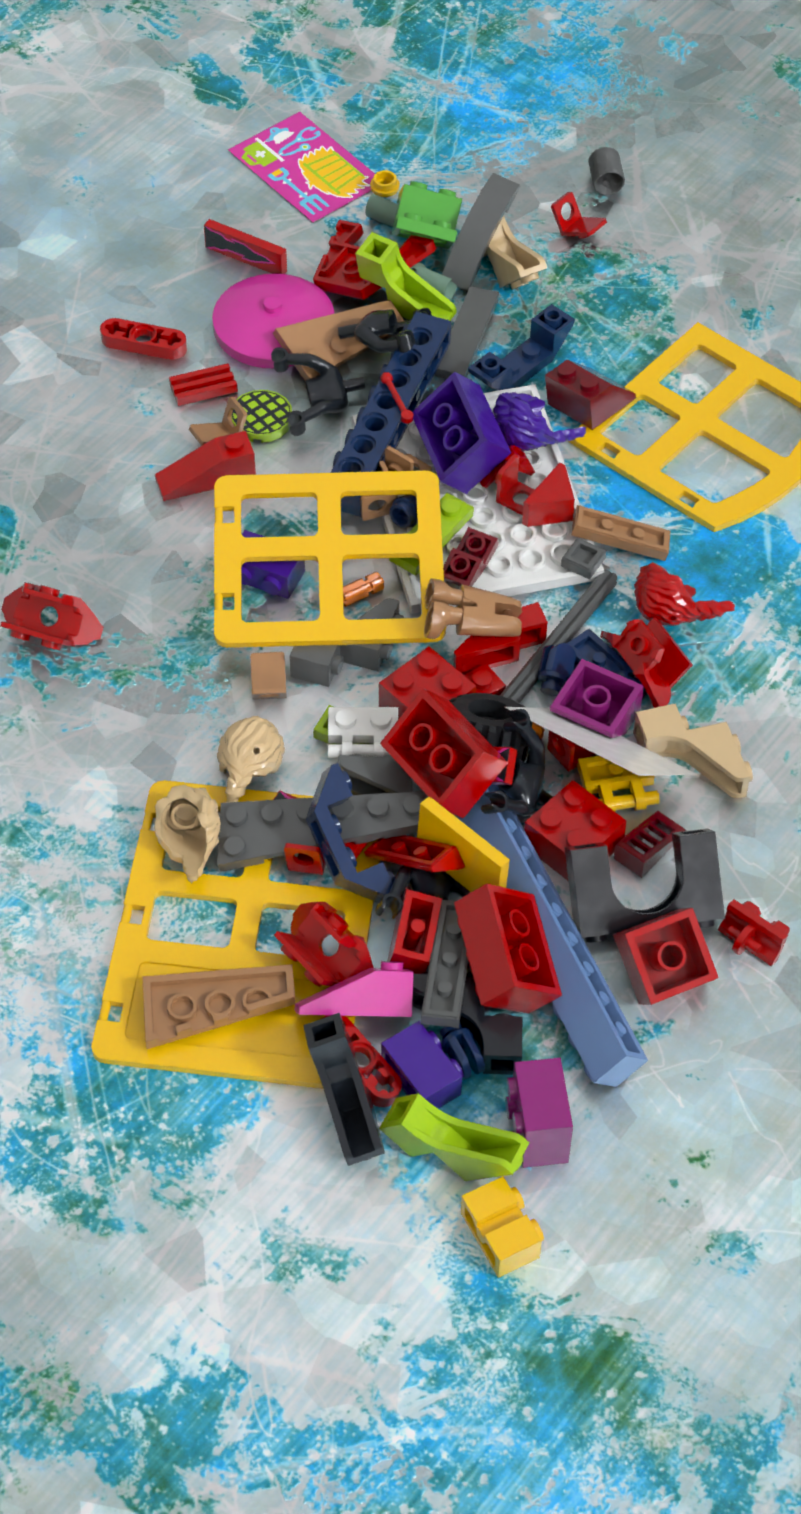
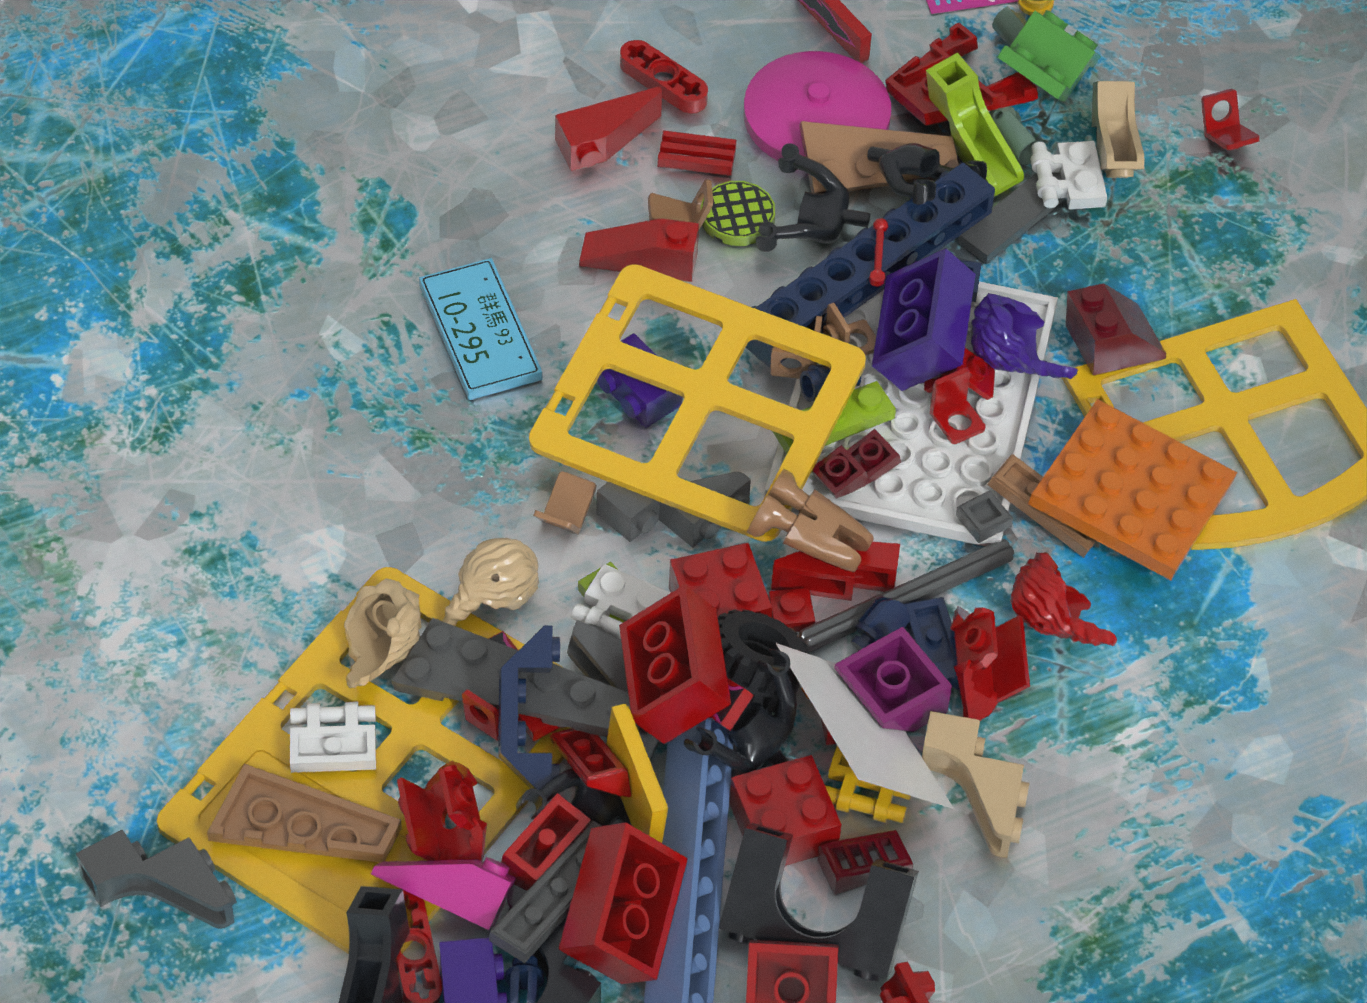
camera: 25 degrees right, 0 degrees up
red piece [0,582,104,650] -> none
orange axle [343,572,384,607] -> none
dark grey slope [442,173,520,292] -> none
dark blue slope [468,304,575,390] -> none
red slope [522,463,575,527] -> none
dark grey piece [588,147,625,195] -> none
none -> dark grey arch [76,830,237,929]
none -> white plate [290,702,376,773]
none -> medium azure tile [419,258,543,401]
none -> red slope [555,86,662,171]
none -> orange plate [1028,399,1238,580]
none -> white plate [1030,141,1107,209]

